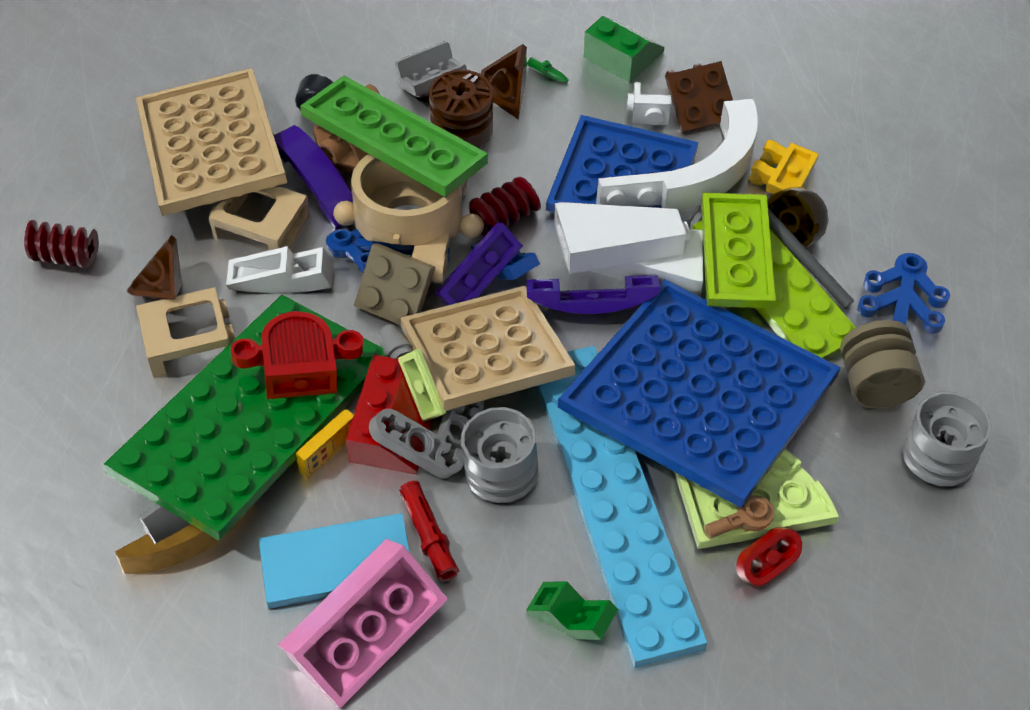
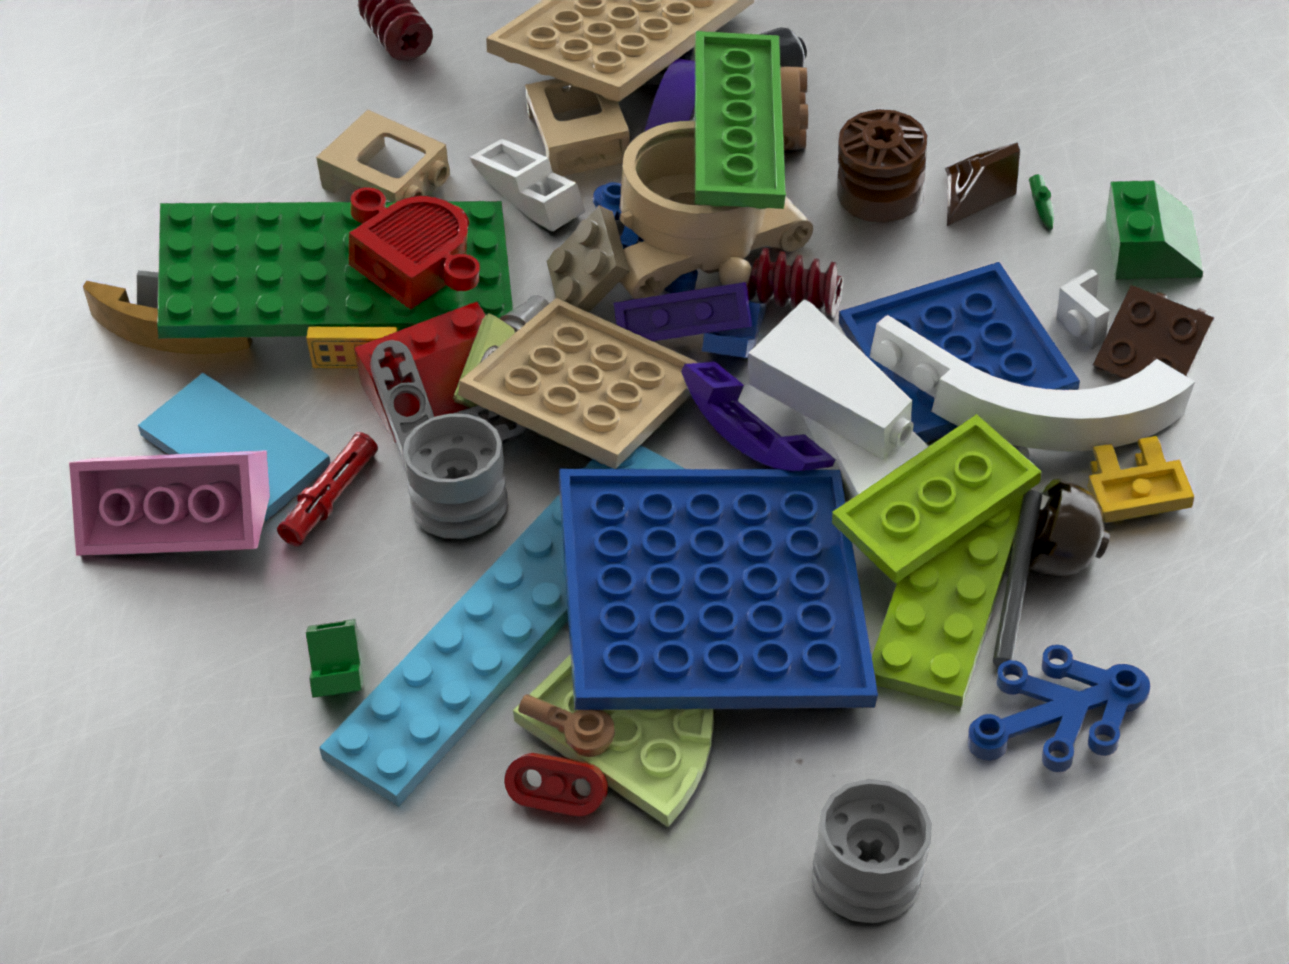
camera: 55 degrees right, 5 degrees down
reddish brown slope [127,235,182,299] -> none
light grey bracket [395,41,467,97] -> none
dark tan wheel [840,320,925,409] -> none

